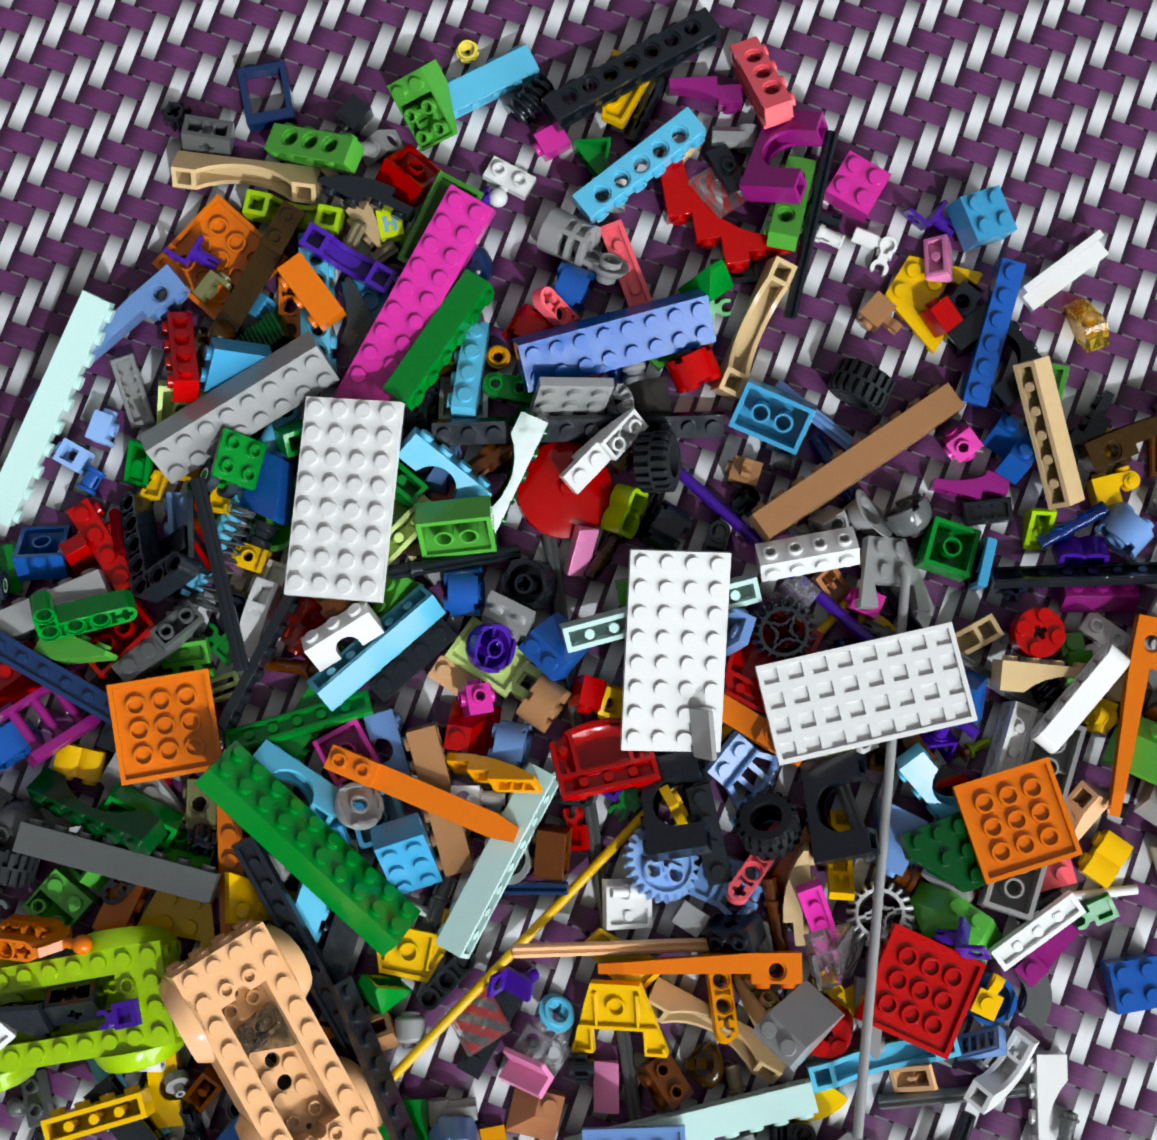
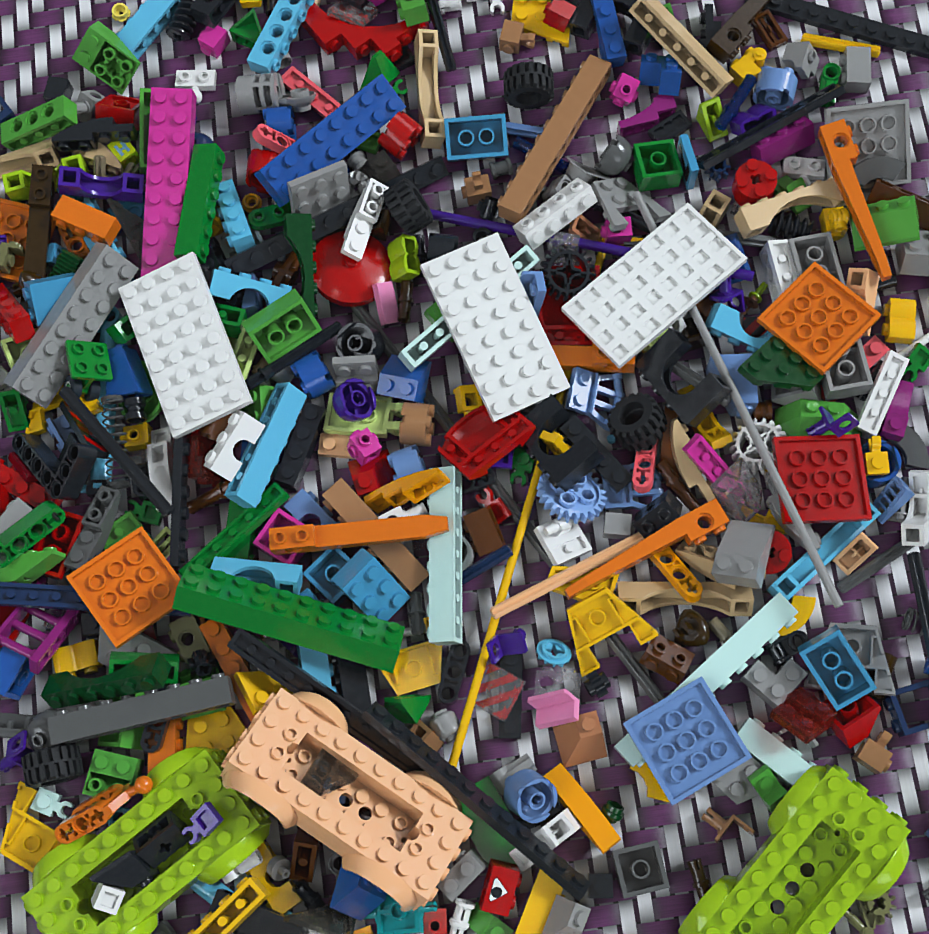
camera: 20 degrees left, 10 degrees down
light grey tile [333,782,384,830] -> none
red brick [568,674,607,715] -> none
bright pink slope [593,1060,619,1114] -> none
light grey slope [689,706,717,761] -> none
white beam [1030,643,1130,754] -> none

